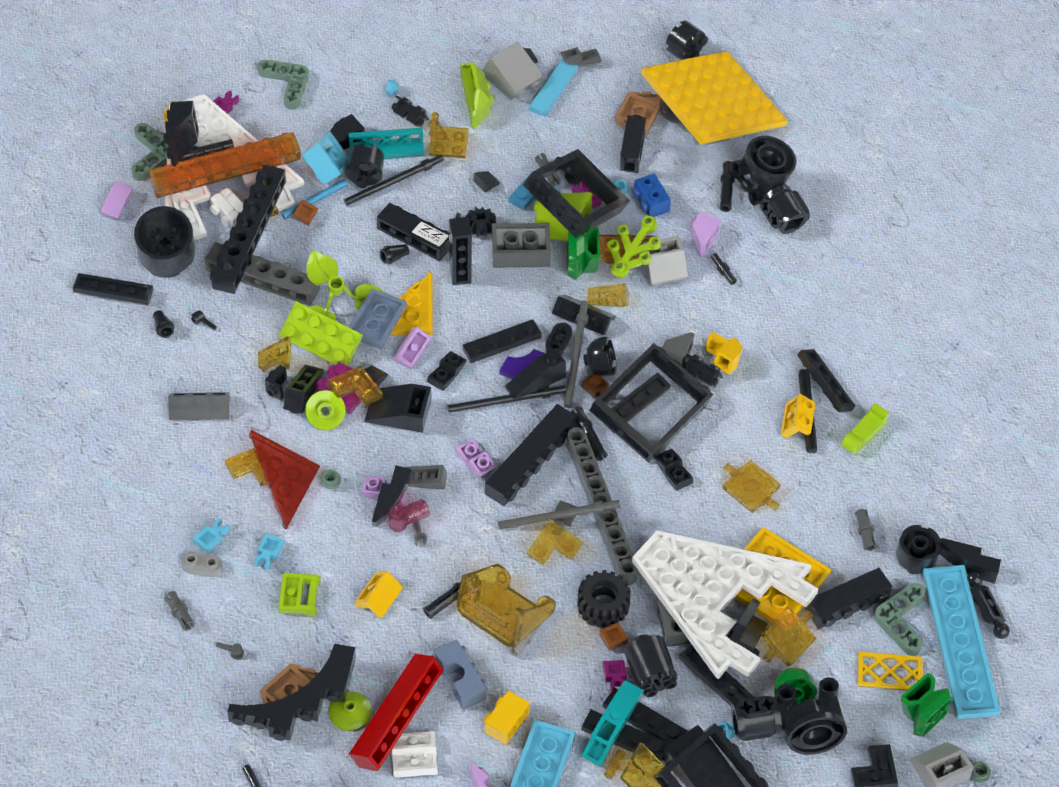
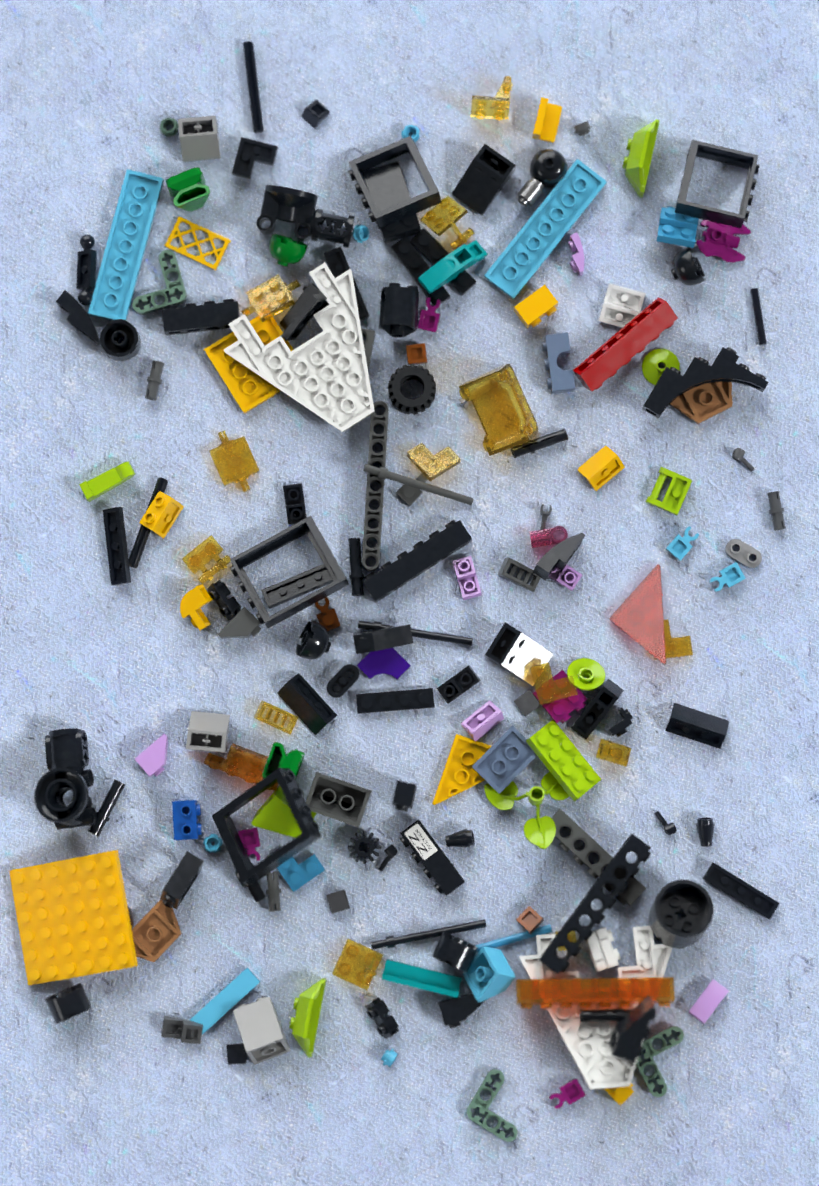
camera: 155 degrees left, 30 degrees up
sand green plate [321,469,341,489] -> none
dark grey bar [564,300,588,408] -> none
lime plant [607,216,661,278] -> none
black bar [711,253,737,285] -> none
none -> clear yellow plate [182,535,231,584]

